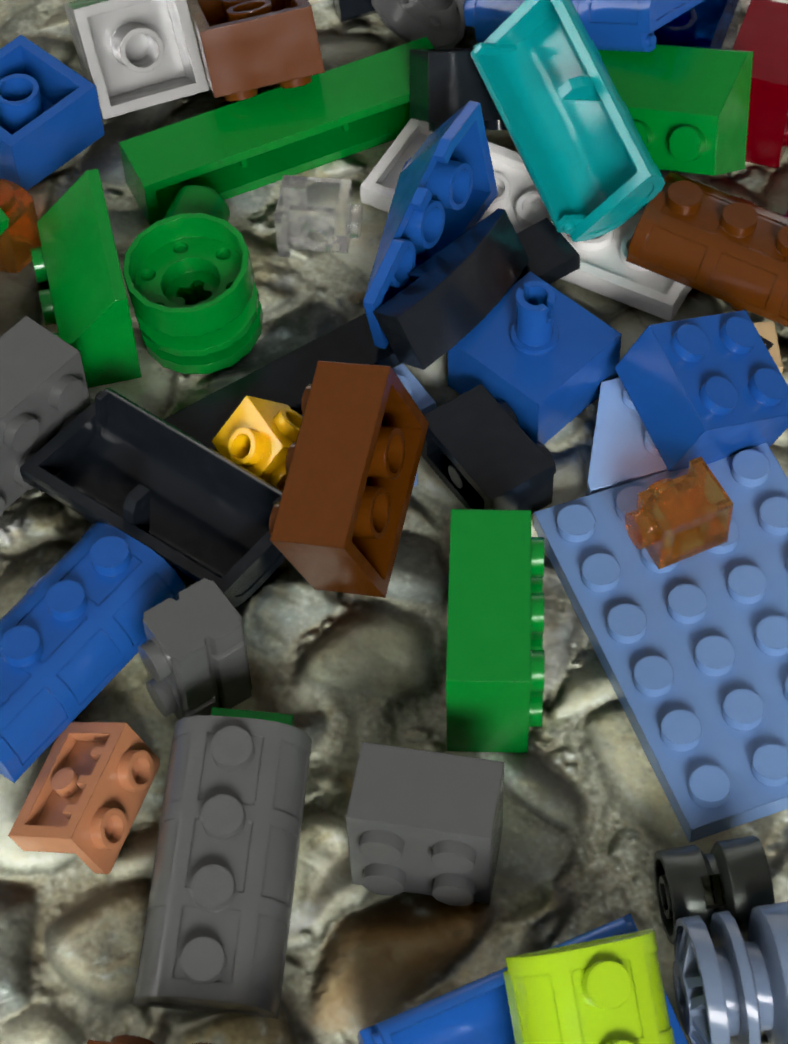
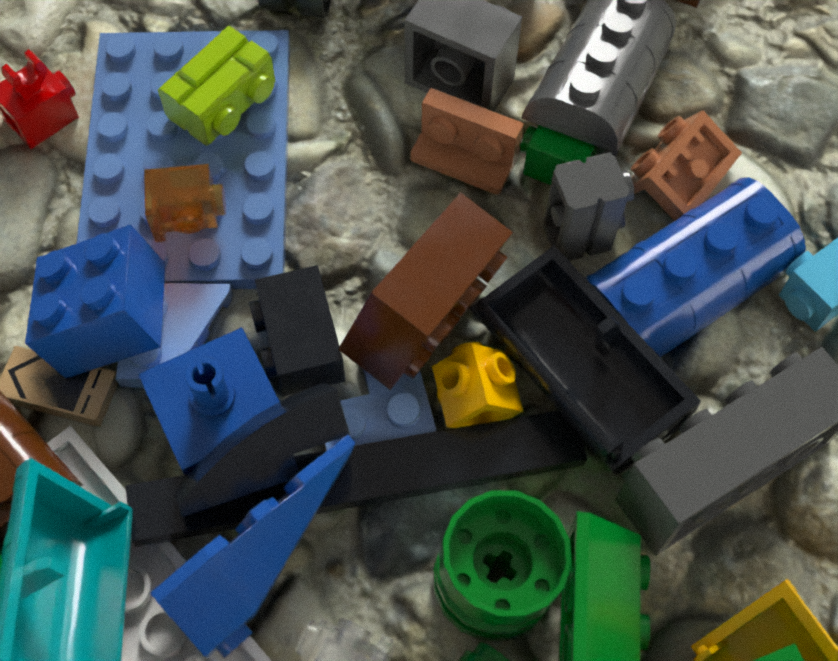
camera: 165 degrees left, 10 degrees up
green brick [446,509,545,753] -> none
none -> lime brick [158,26,276,146]
none -> nougat bracket [410,88,524,194]

